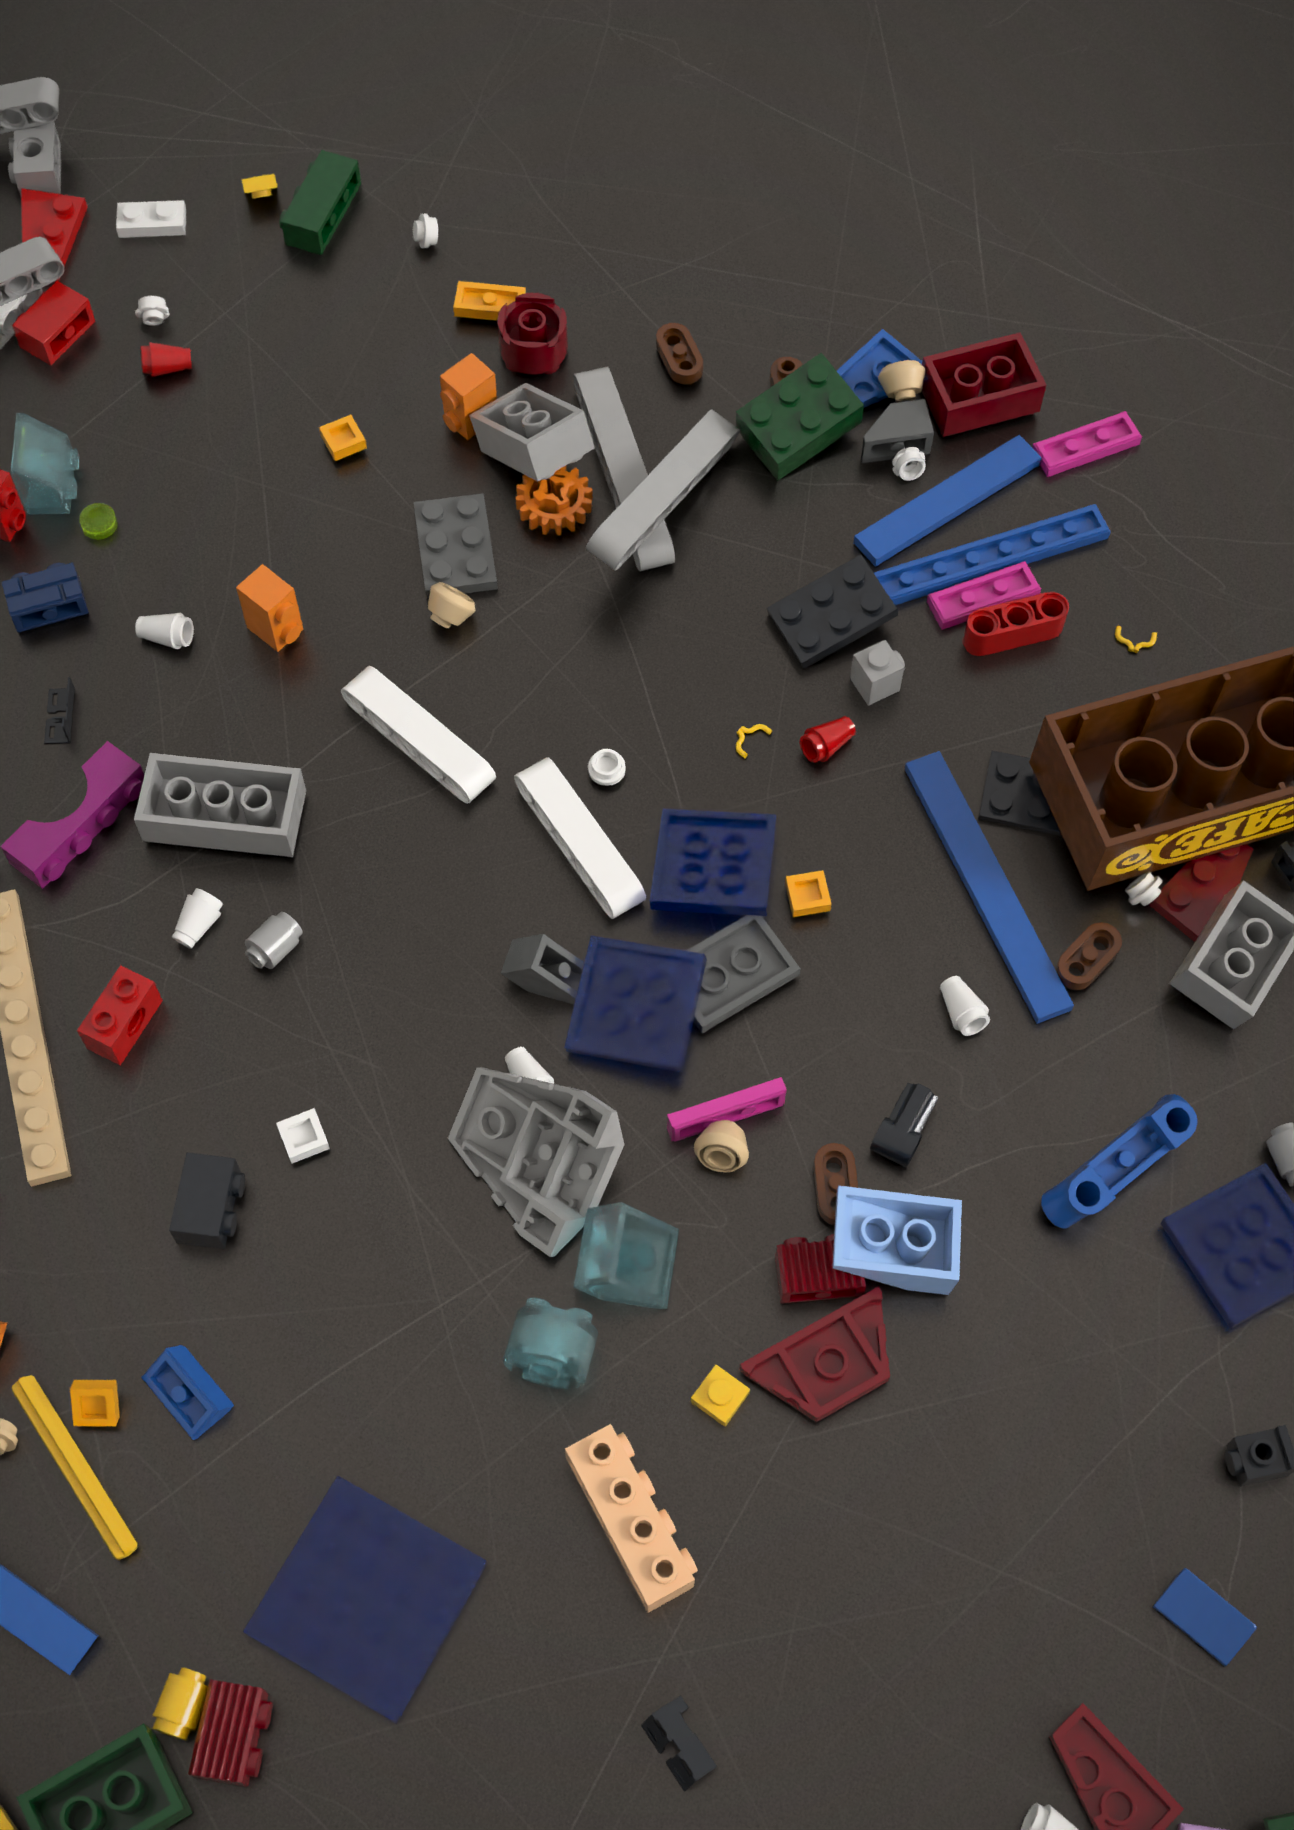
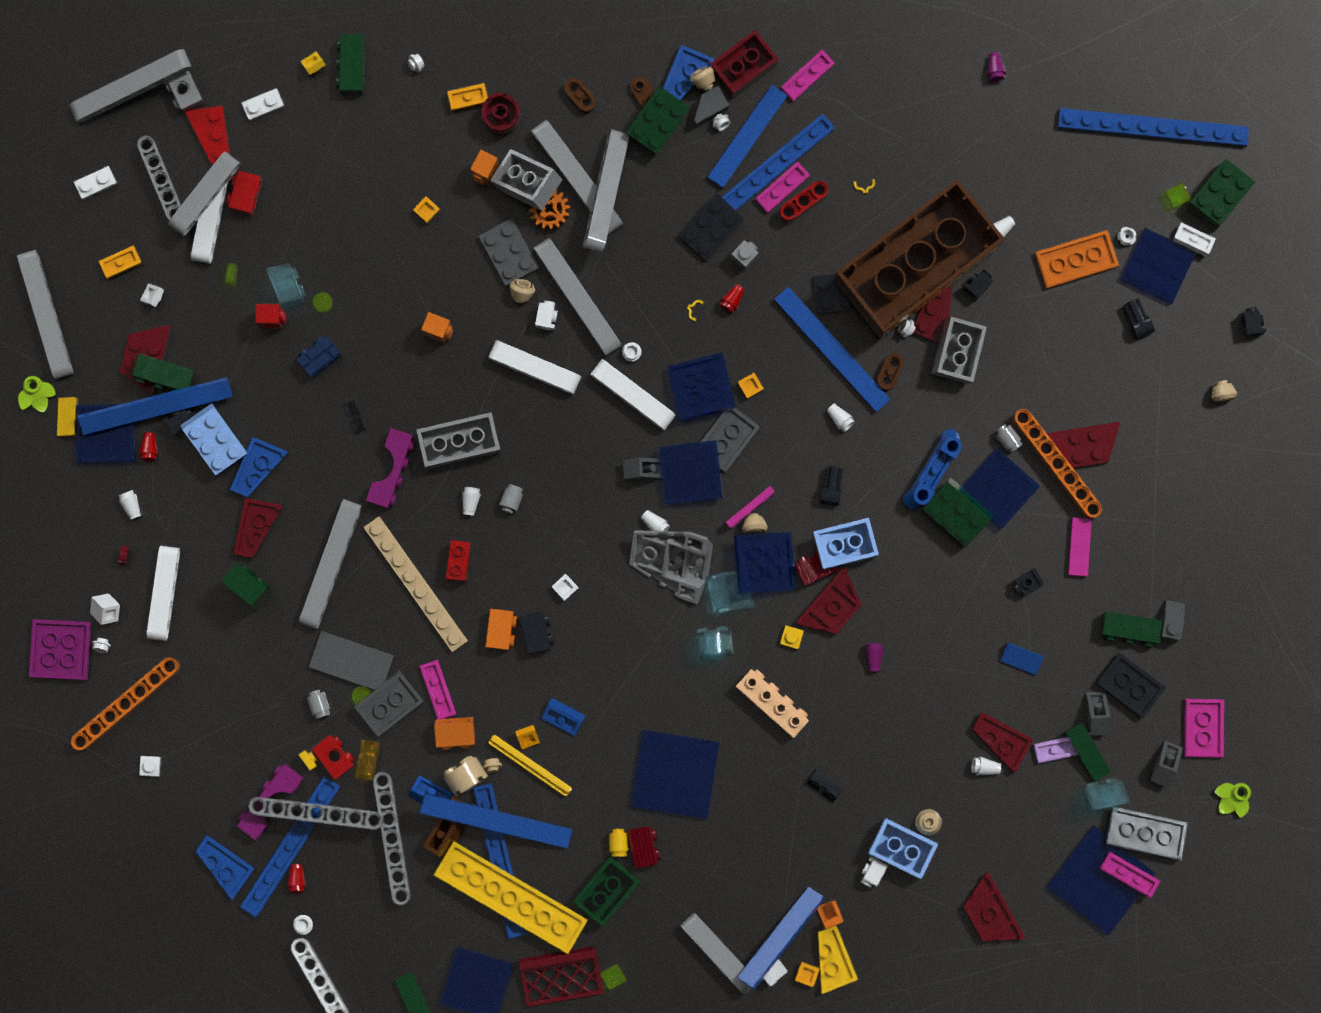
camera: 20 degrees left, 20 degrees up
white plate [135,296,169,326] -> none
white cone [135,613,194,649] -> none
red cone [140,342,191,377] -> none
reddish brown plate [813,1143,858,1225] -> none
none -> orange brick [486,609,517,651]
none -> light grey beam [533,238,622,356]
none -> white brick [535,301,558,331]
none -> clear blue plate [734,532,796,593]
none -> magenta cone [865,643,884,671]
none -> dark green brick [923,478,994,547]

